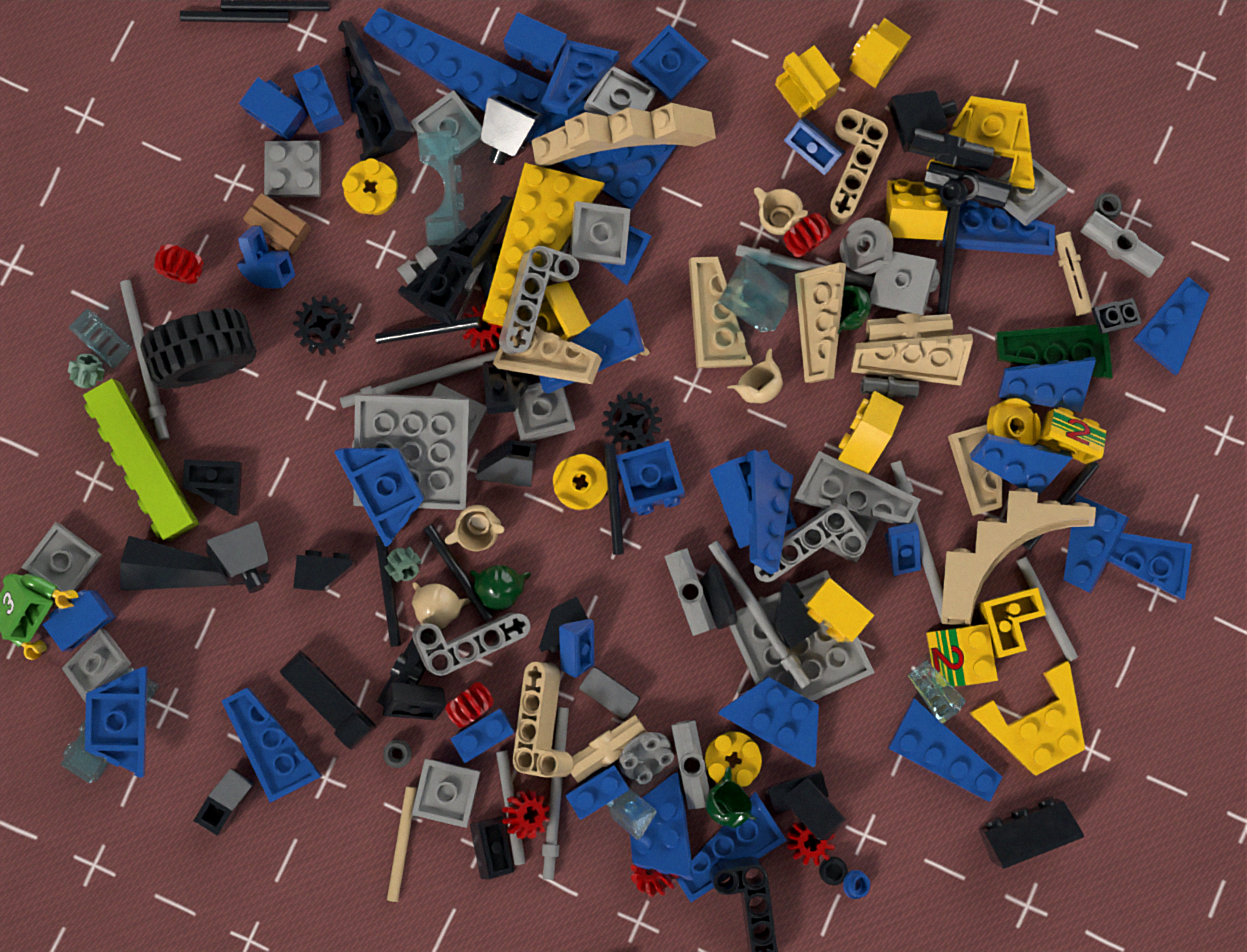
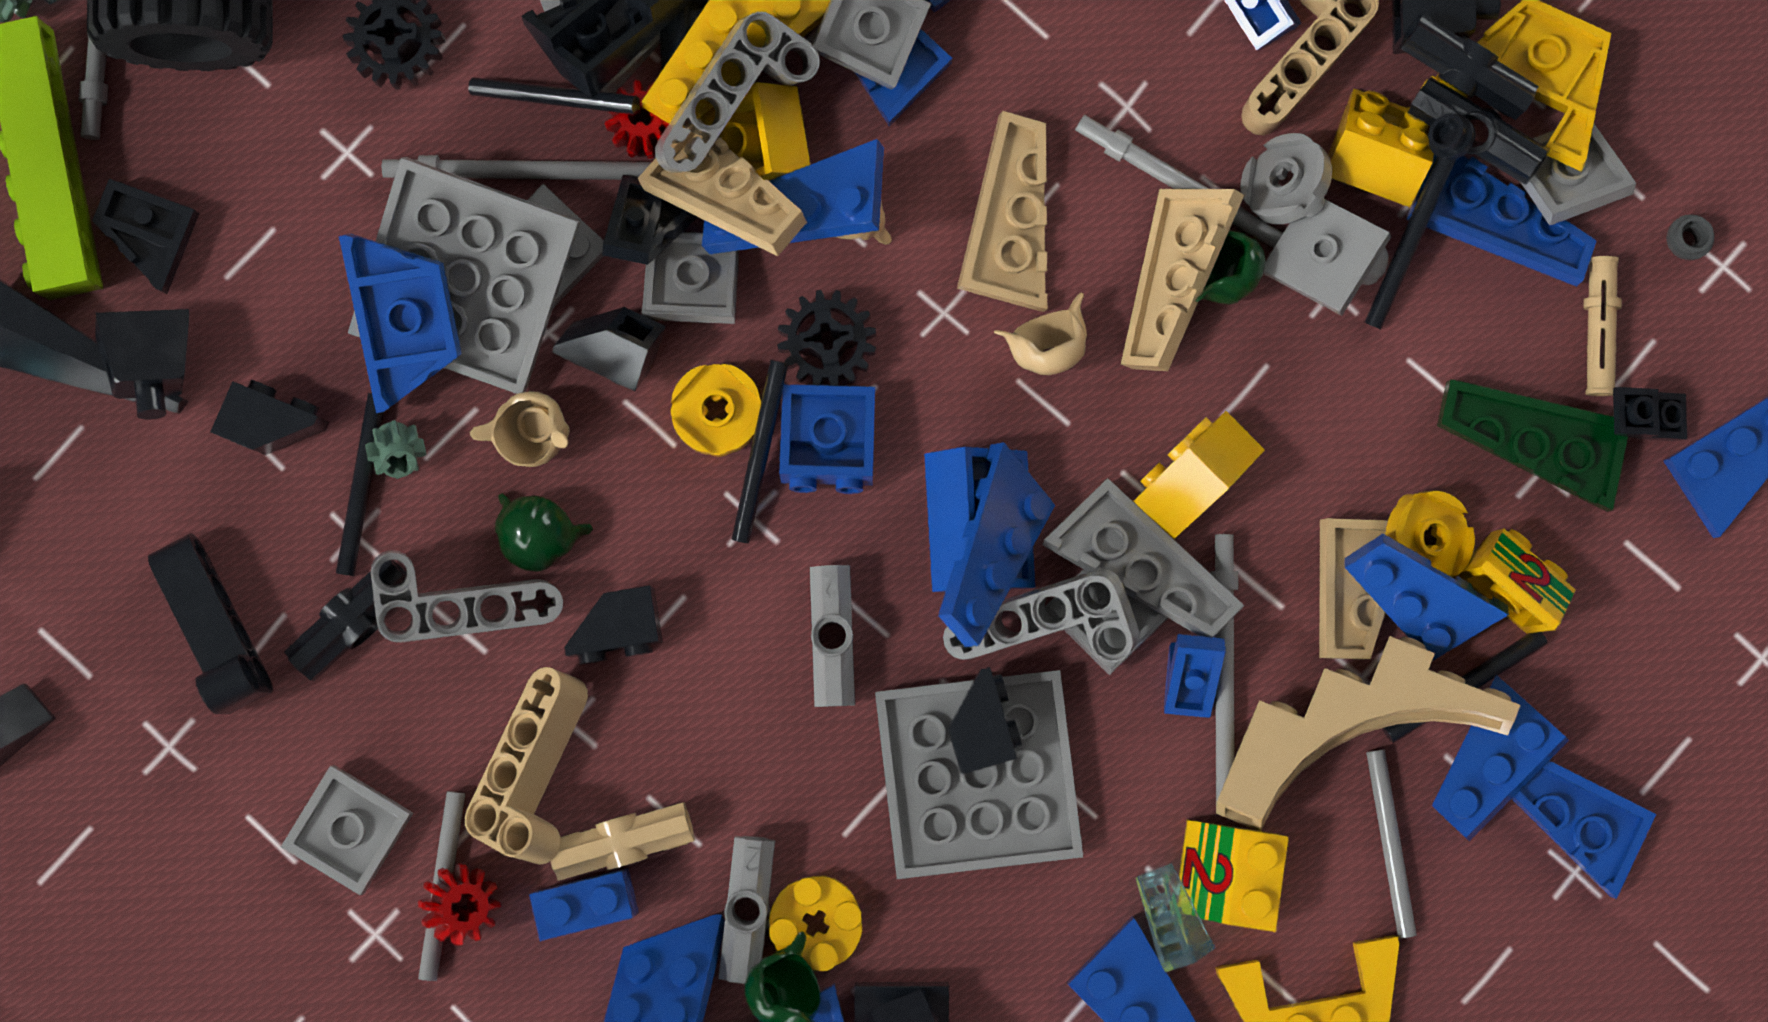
camera: 15 degrees right, 0 degrees up
blue wing [221,688,323,803] -> none
black slope [383,682,446,720] -> none
dark grey plate [383,739,412,768] -> none
tan bar [387,786,417,902] -> none
tan hair [412,582,471,629] -> none
black bar [423,524,494,622] -> none
red gear [445,682,494,728] -> none
blue brick [450,708,516,763] -> none
black slope [470,816,514,879] -> none
light grey bar [542,707,569,880] -> none
blue slope [559,619,595,678] -> none
slope [578,665,640,721] -> none
clear light blue slope [606,788,657,840] -> none
light grey dish [619,732,674,784] -> none
black slope [700,564,738,629] -> none
light grey bar [708,540,811,689] -> none
clear light blue slope [718,255,789,332] -> none
blue wing [718,676,819,768] -> none
tan hair [754,187,808,235] -> none
red gear [783,213,832,257] -> none
yellow brick [805,578,874,643] -> none
tan wing [851,334,973,386] -> none
dark grey pin [860,376,919,399] -> none
tan piece [866,313,953,342] -> none
yellow brick [976,588,1046,658] -> none
blue wing [998,357,1096,412] -> none
light grey piece [1080,211,1164,278] -> none

